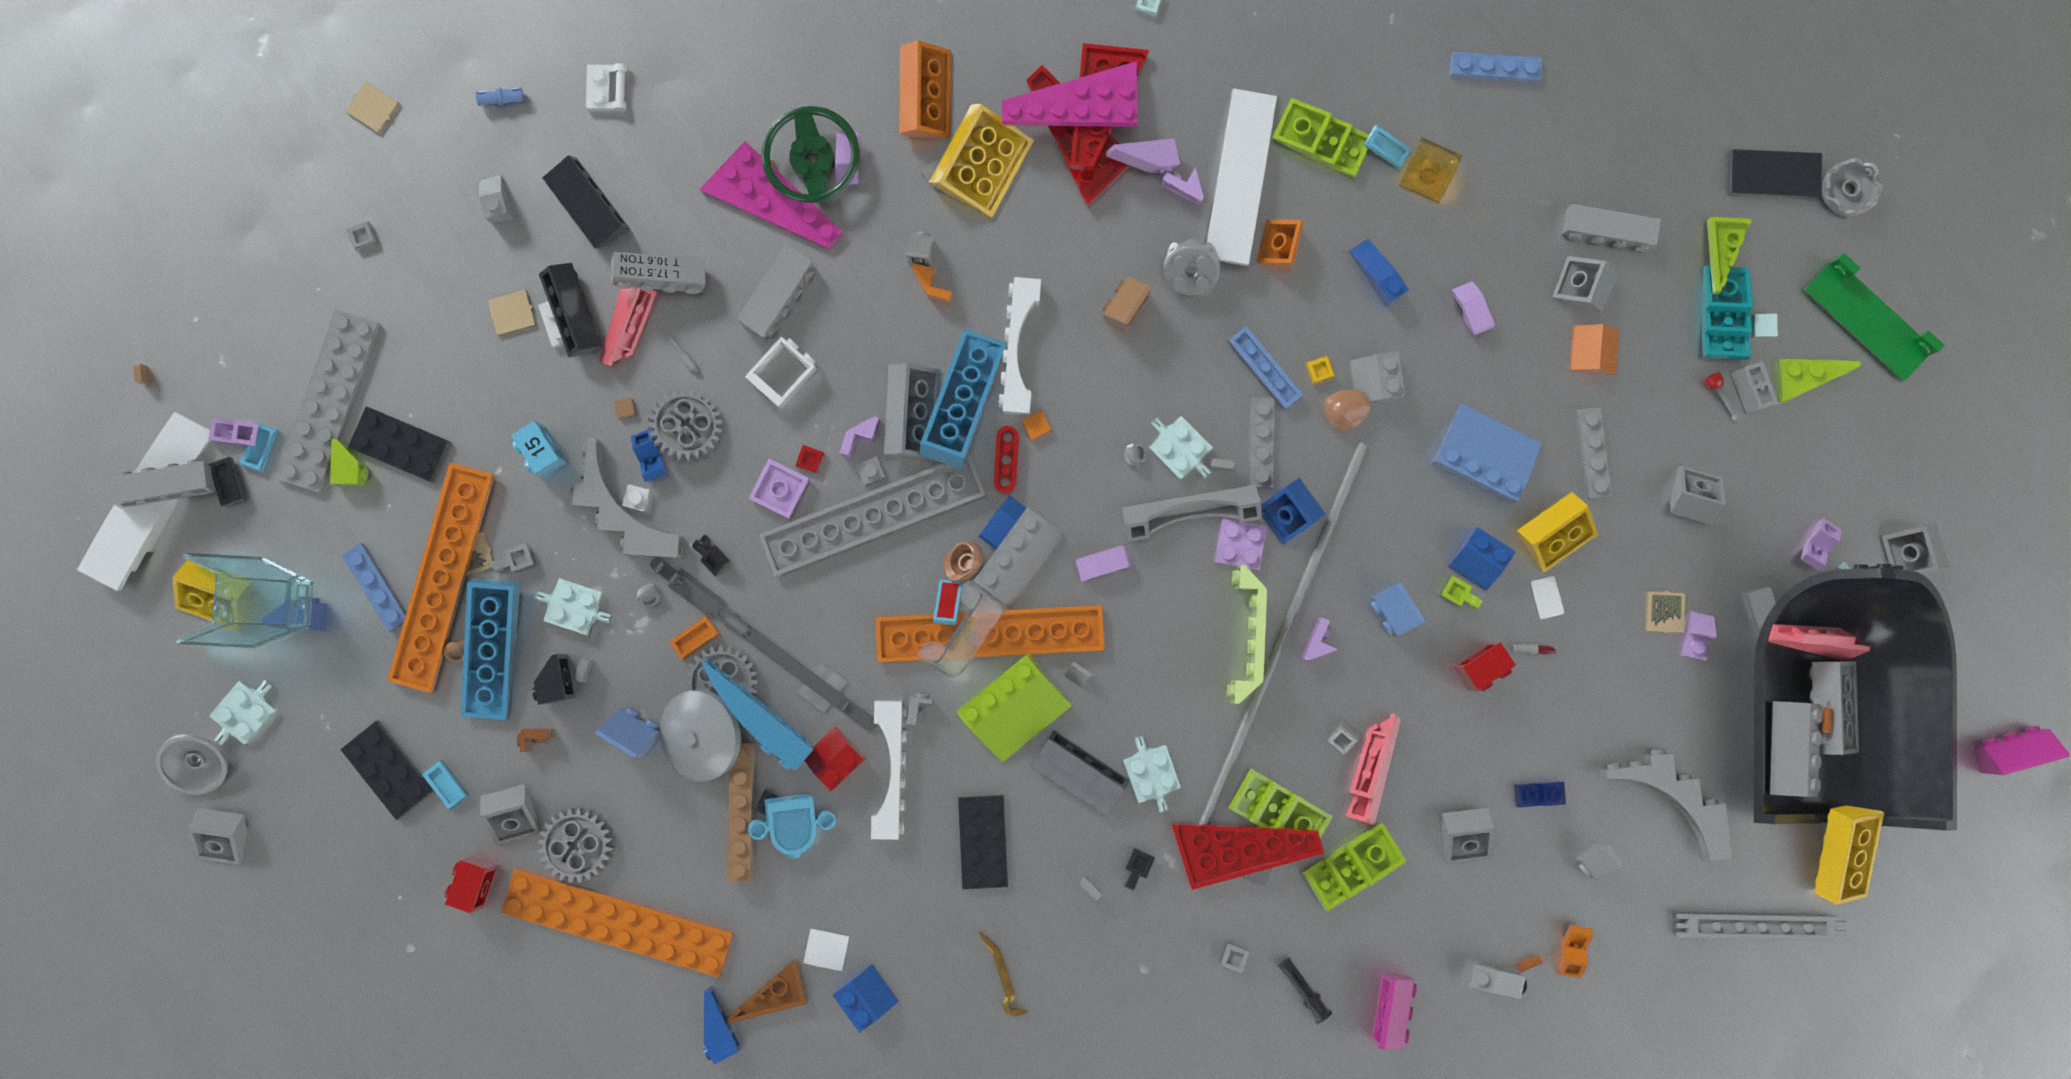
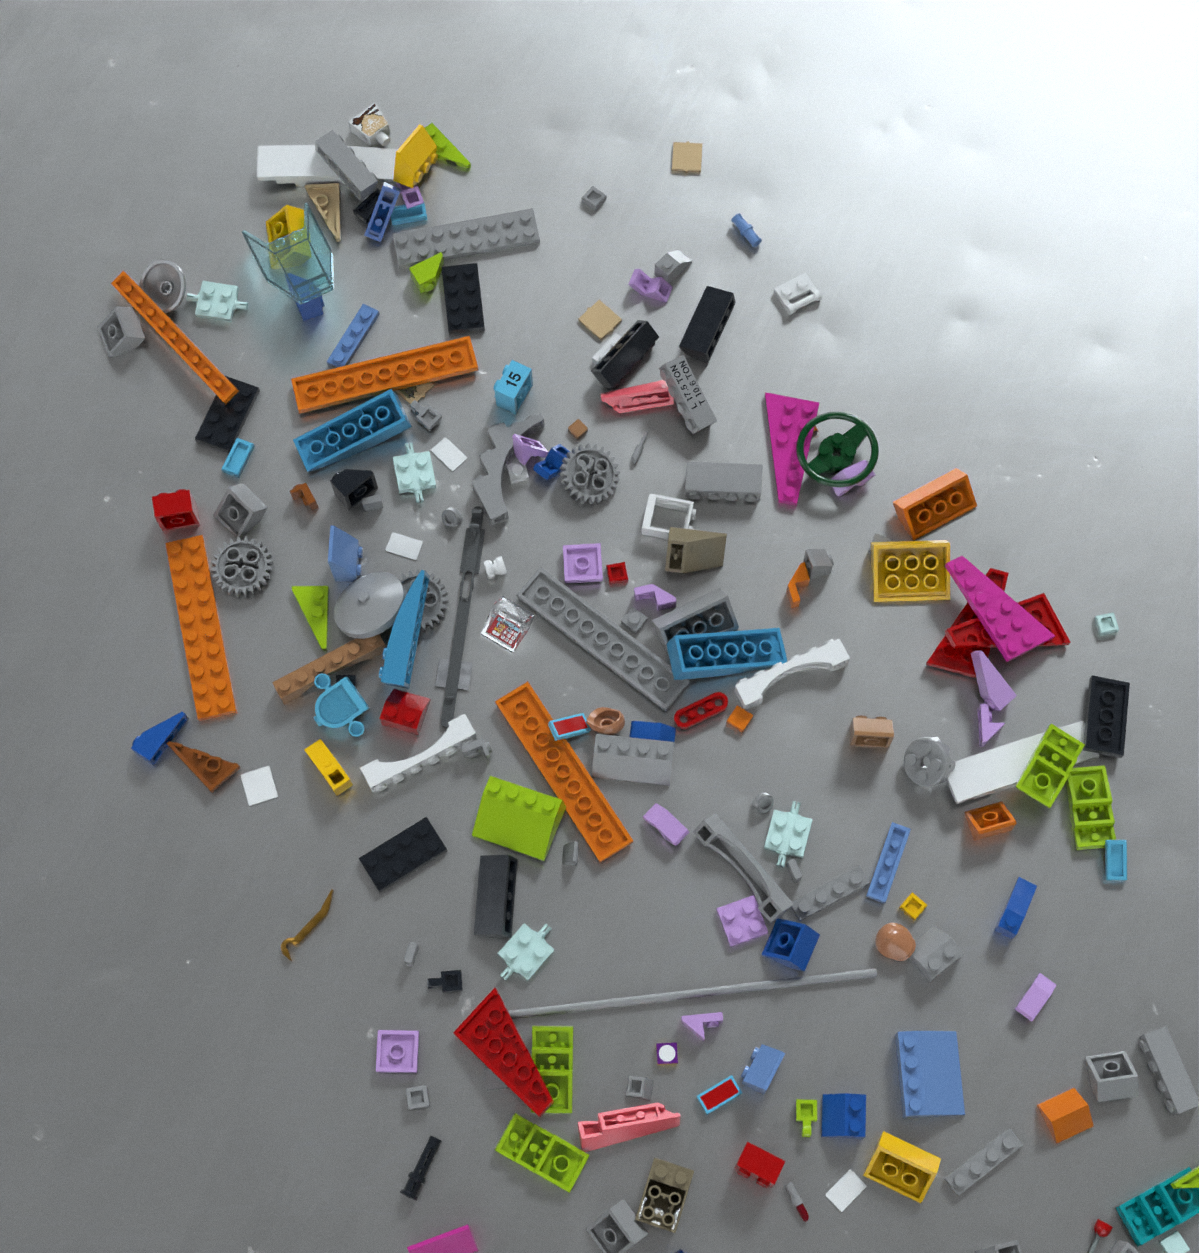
camera: 60 degrees right, 15 degrees down
medium nougat piece [133,364,149,385] -> none
medium nougat tile [444,640,464,663] -> none
orange tile [669,616,720,660] -> none
black plate [692,534,730,576] -> none
blue slope [833,964,899,1033] -> none
clear windscreen [916,579,1003,677] -> none
yellowish green slope [1227,565,1267,704] -> none
clear yellow slope [1399,137,1462,203] -> none
none -> orange plate [111,270,239,404]
none -> lime wing [292,586,329,651]
none -> yellow slope [304,739,353,796]
none -> tan wing [305,183,341,242]
none -> torso [348,103,391,147]
none -> blue slope [364,182,401,242]
none -> lavender plate [376,1030,419,1073]
none -> white sticker [385,532,423,560]
none -> yellow slope [393,124,438,188]
none -> lime wing [425,123,471,169]
none -> white sticker [431,437,467,471]
none -> clear slope [481,596,535,653]
none -> white wheel [483,556,507,579]
none -> lavender slope [512,434,549,465]
none -> lavender slope [628,269,673,302]
none -> dark tan slope [635,1157,694,1233]
none -> tile [656,1042,678,1065]
none -> dark tan slope [665,527,727,573]
none -> red tile [696,1075,742,1115]
none -> lime slope [1015,724,1085,809]
none -> black plate [1083,675,1130,758]

